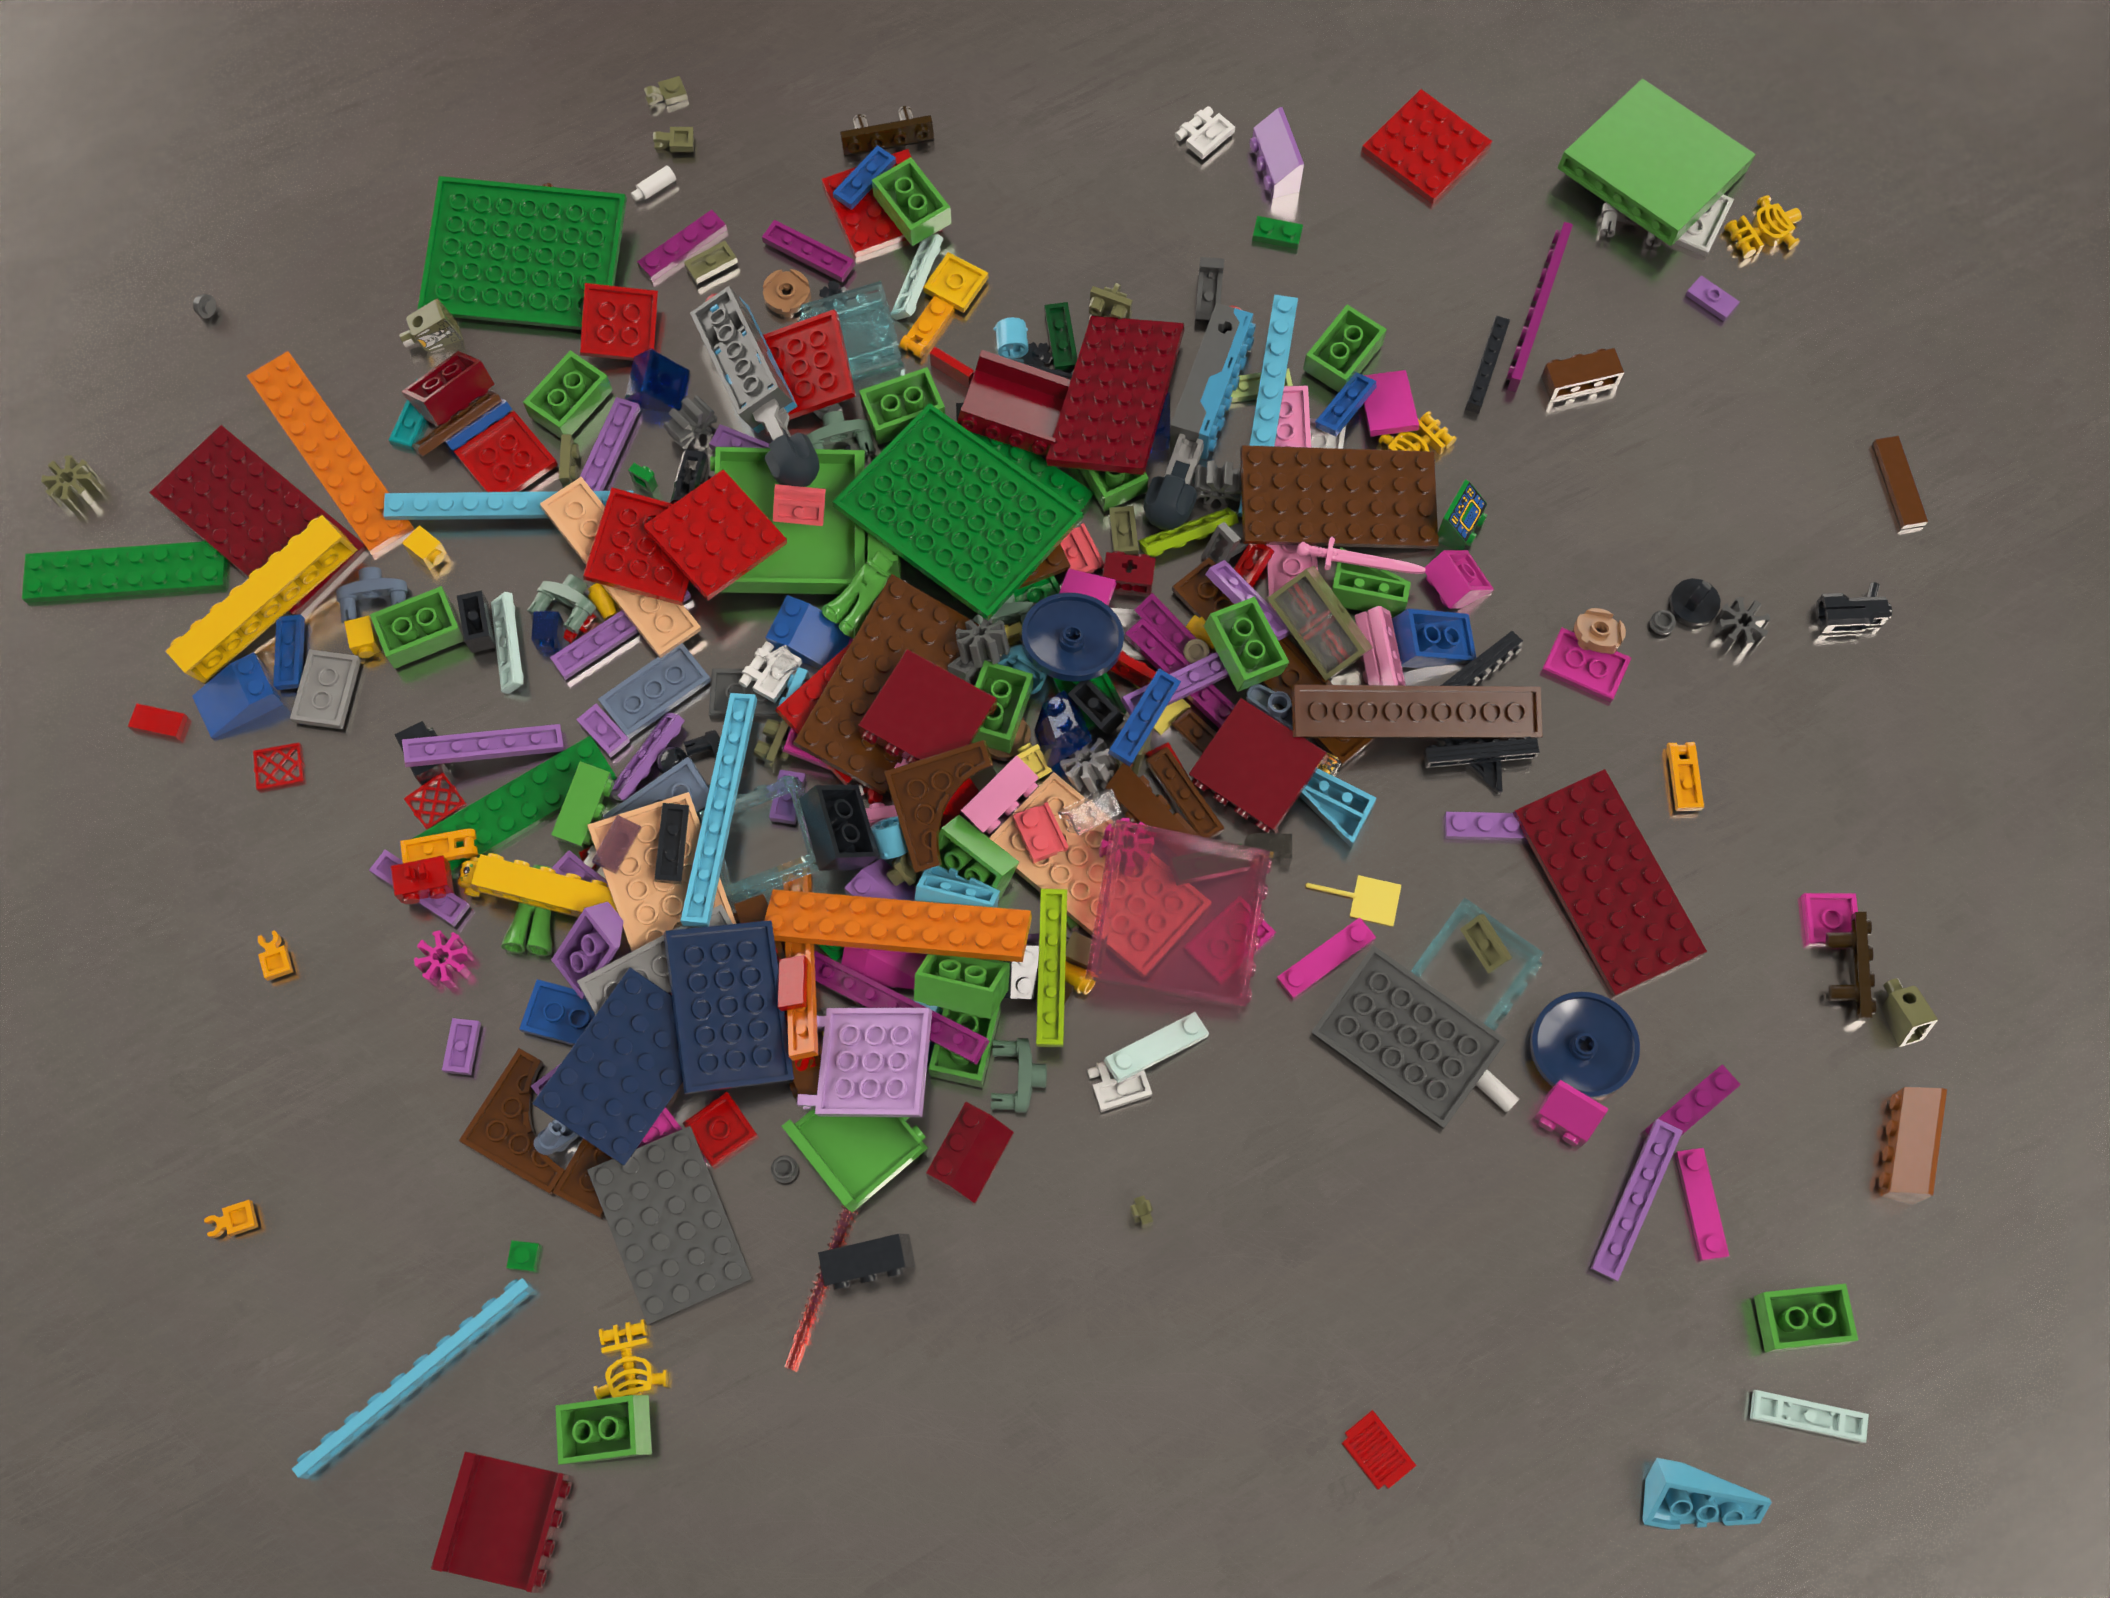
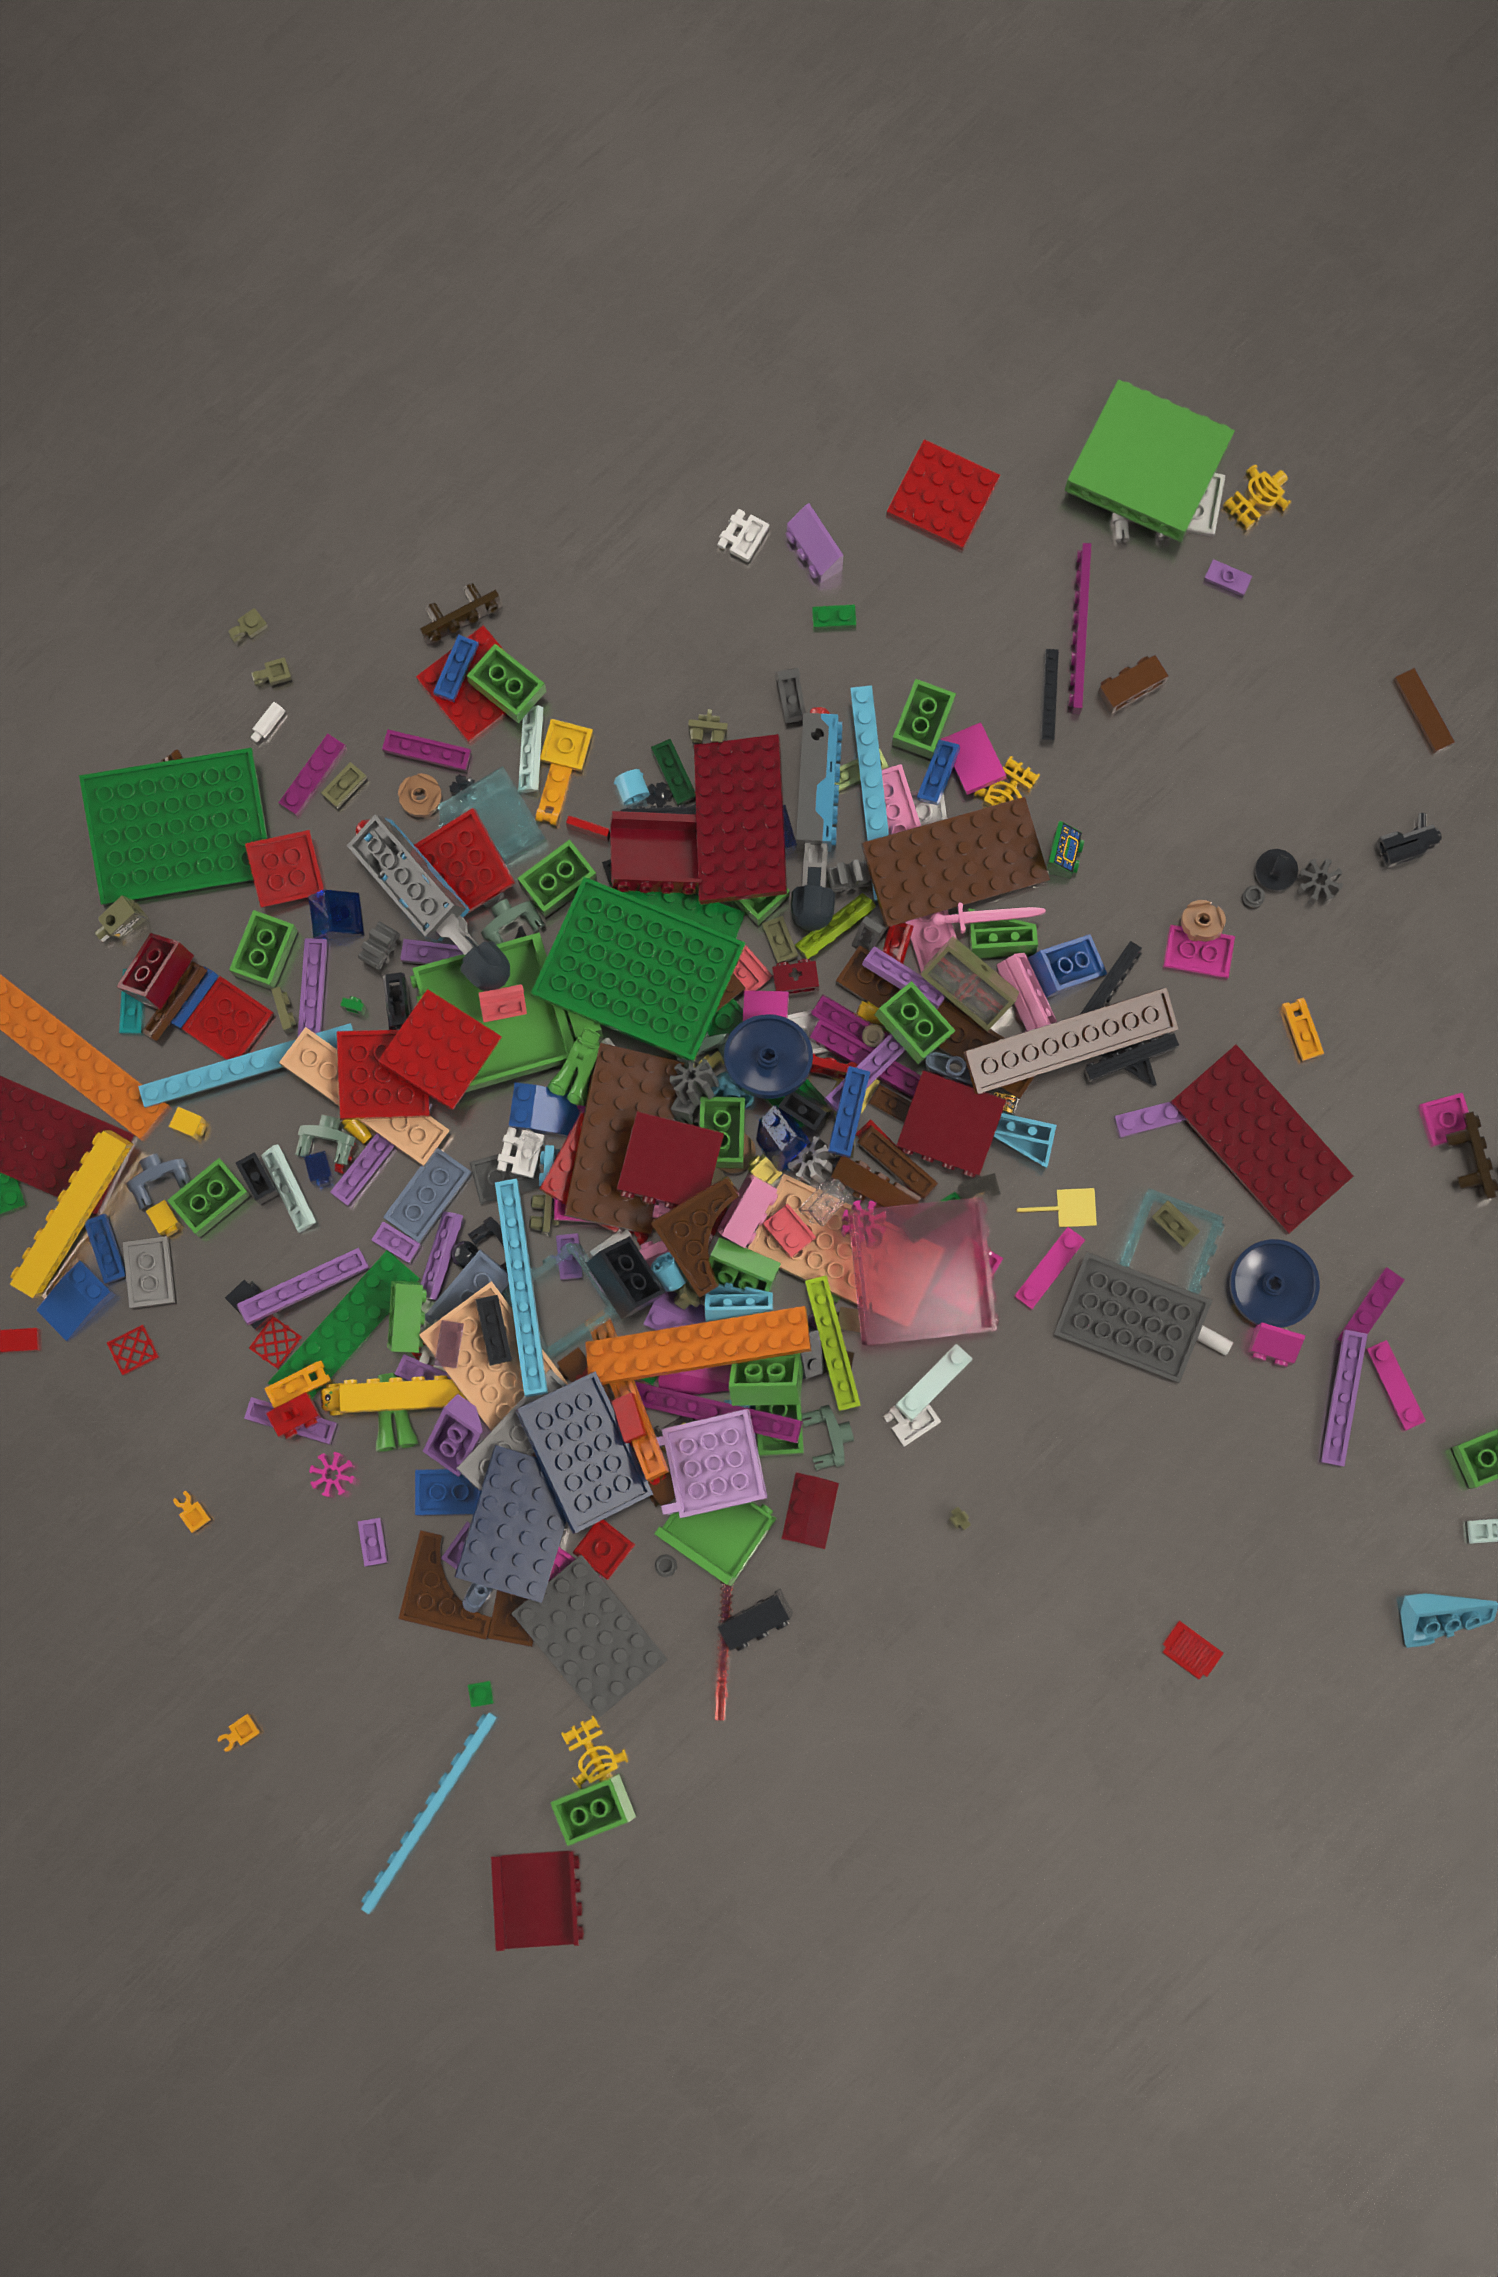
camera: 15 degrees left, 10 degrees up
yellow cone [1065,961,1097,995] -> none
dark pink slope [1424,550,1494,609] -> none

